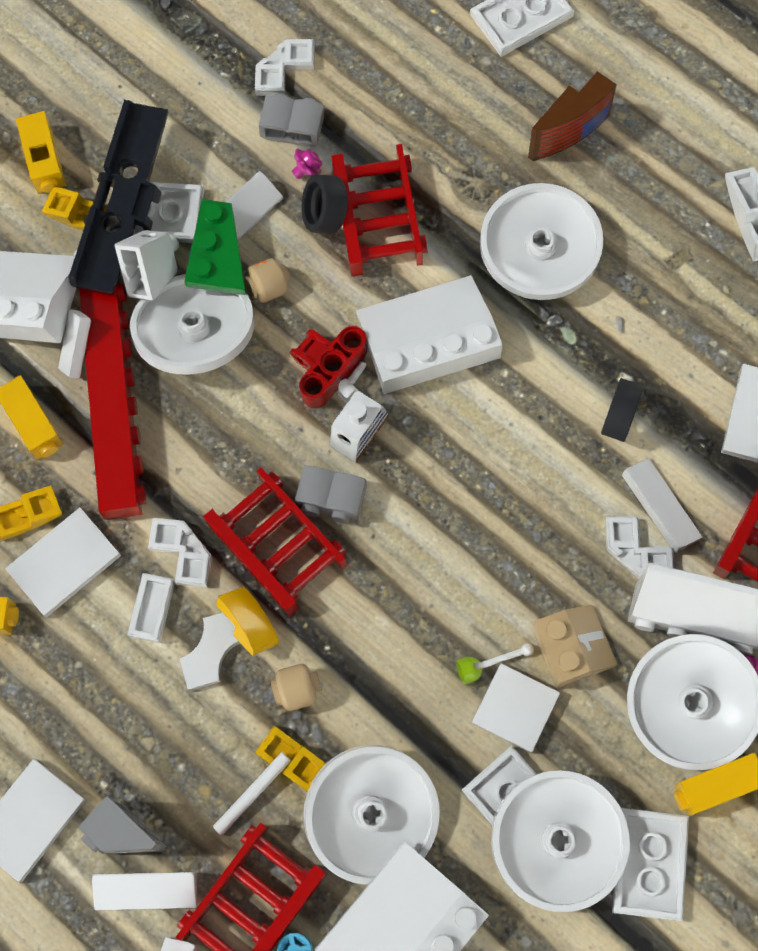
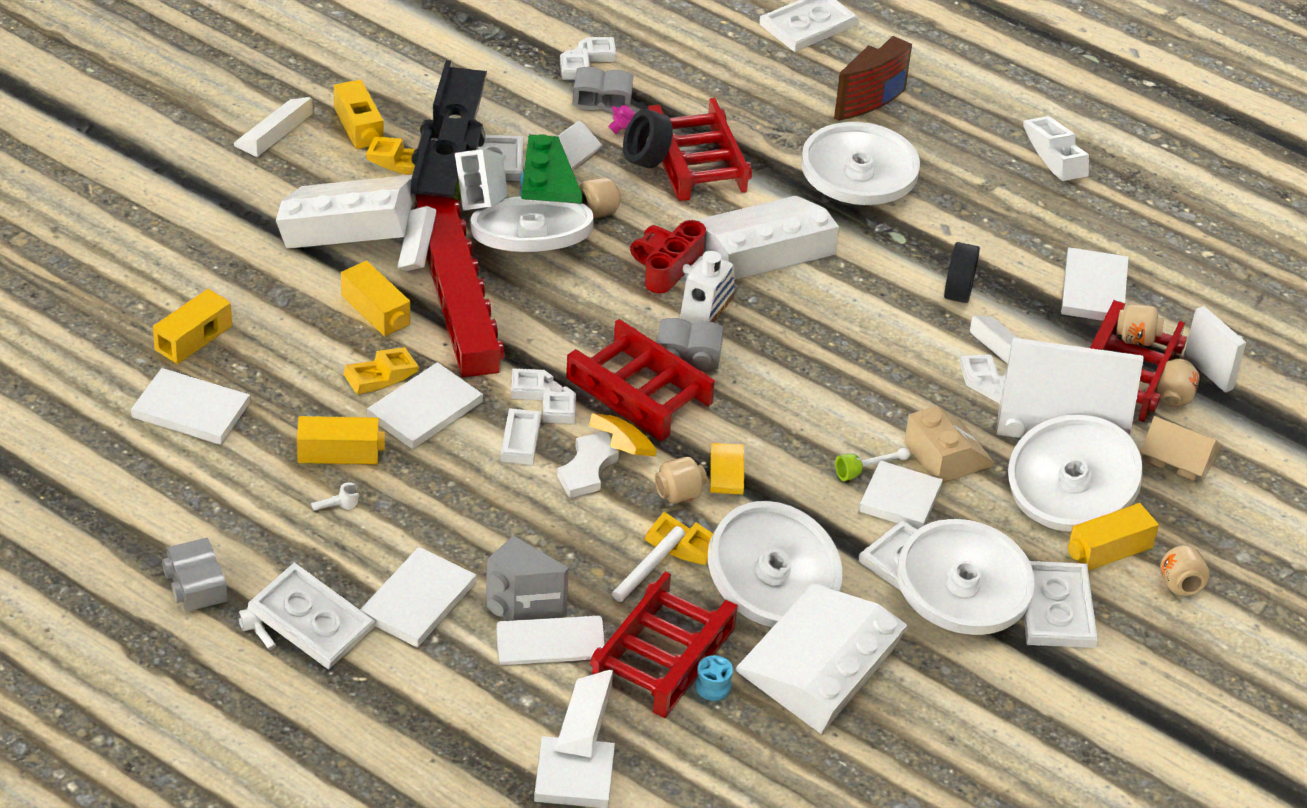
camera: 15 degrees left, 30 degrees down
none -> yellow slope [709,442,744,495]

